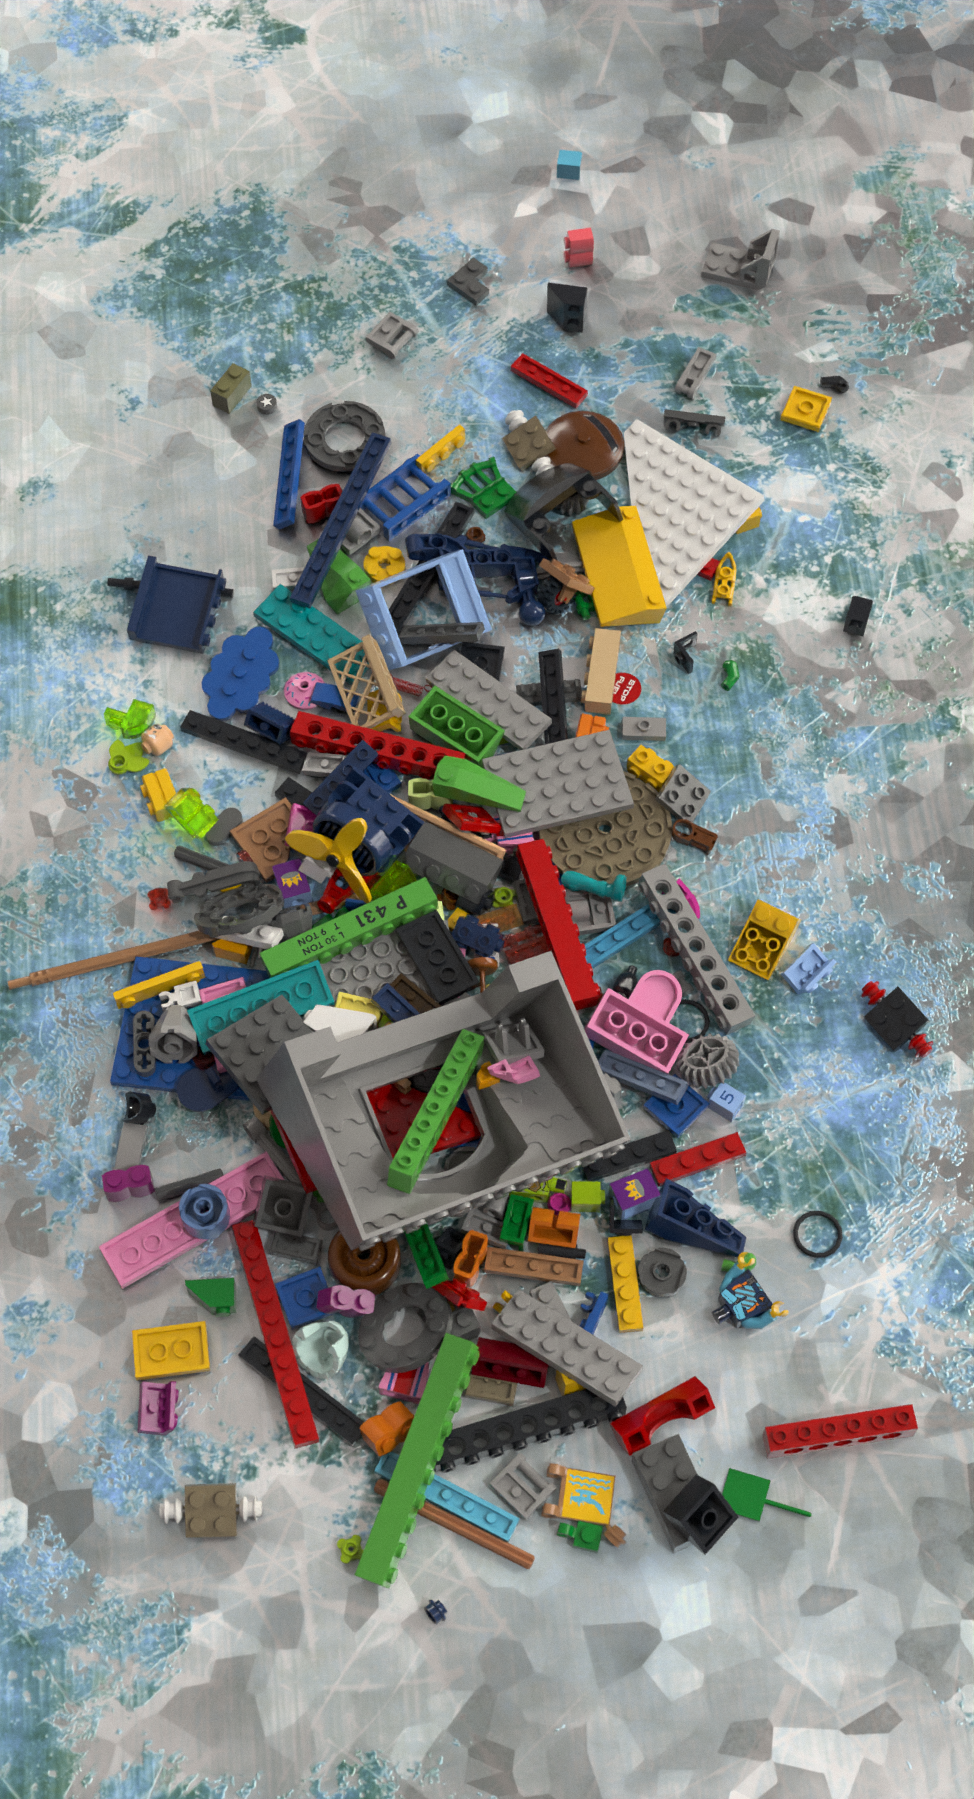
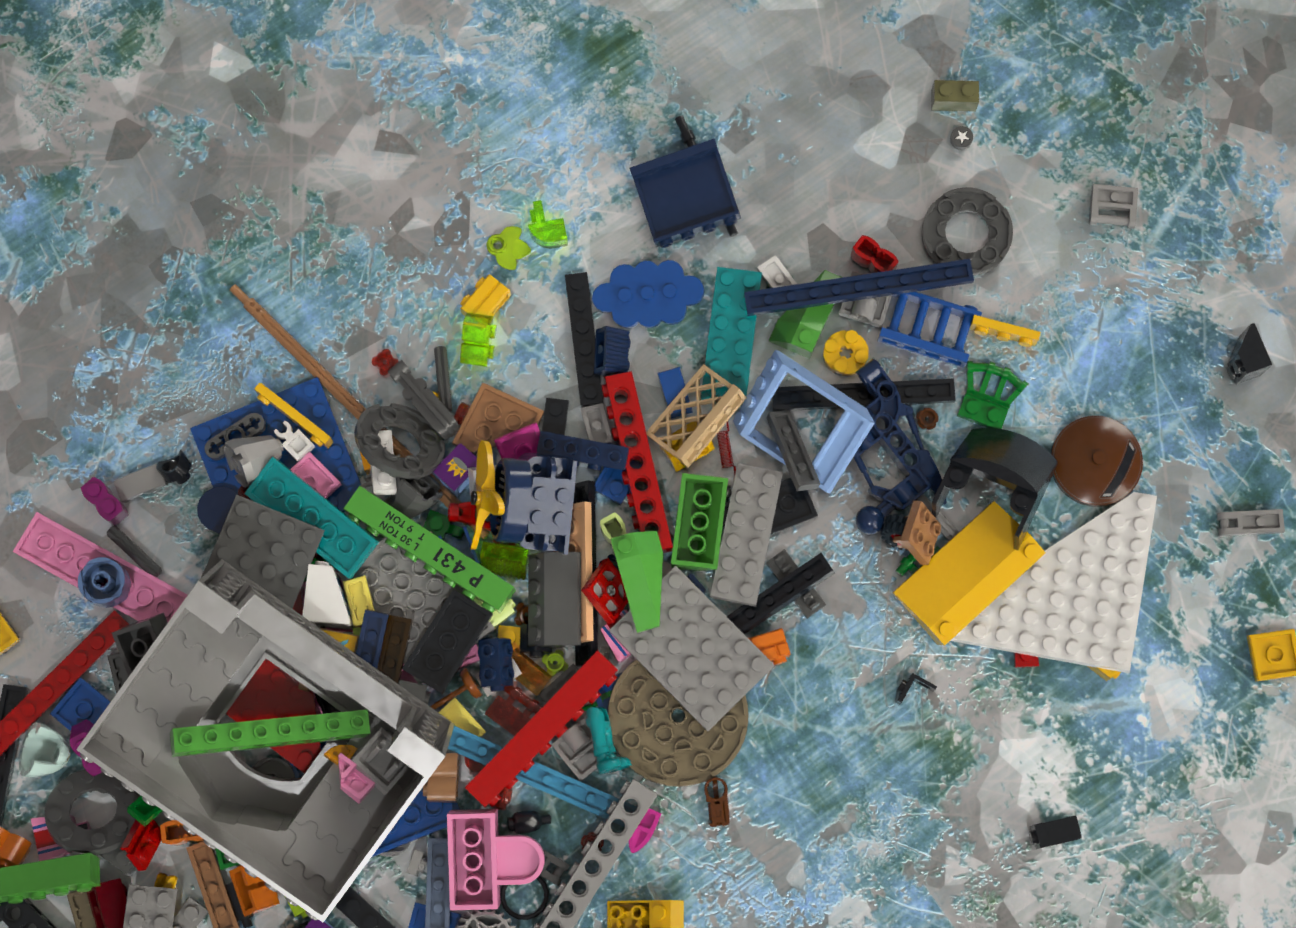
camera: 60 degrees right, 15 degrees up
light nougat head [141,724,174,756] -> none
green slope [185,1278,236,1317] -> none
dark grey tile [205,808,243,846] -> none
blue plate [273,419,305,530] -> none
bright pink dish [284,672,325,710] -> none
dark grey plate [447,257,489,306] -> none
dark tan plate [502,410,556,475] -> none
red plate [511,353,588,408] -> none
tan brick [581,628,621,715] -> none
red sticker [612,672,641,705] -> none
light grey plate [622,717,666,741] -> none
yellow brick [626,745,674,792] -> none
plate [655,764,711,823] -> none
dark grey plate [664,409,725,436] -> none
yellow piece [711,552,736,606] -> none
green arm [721,660,740,691] -> none

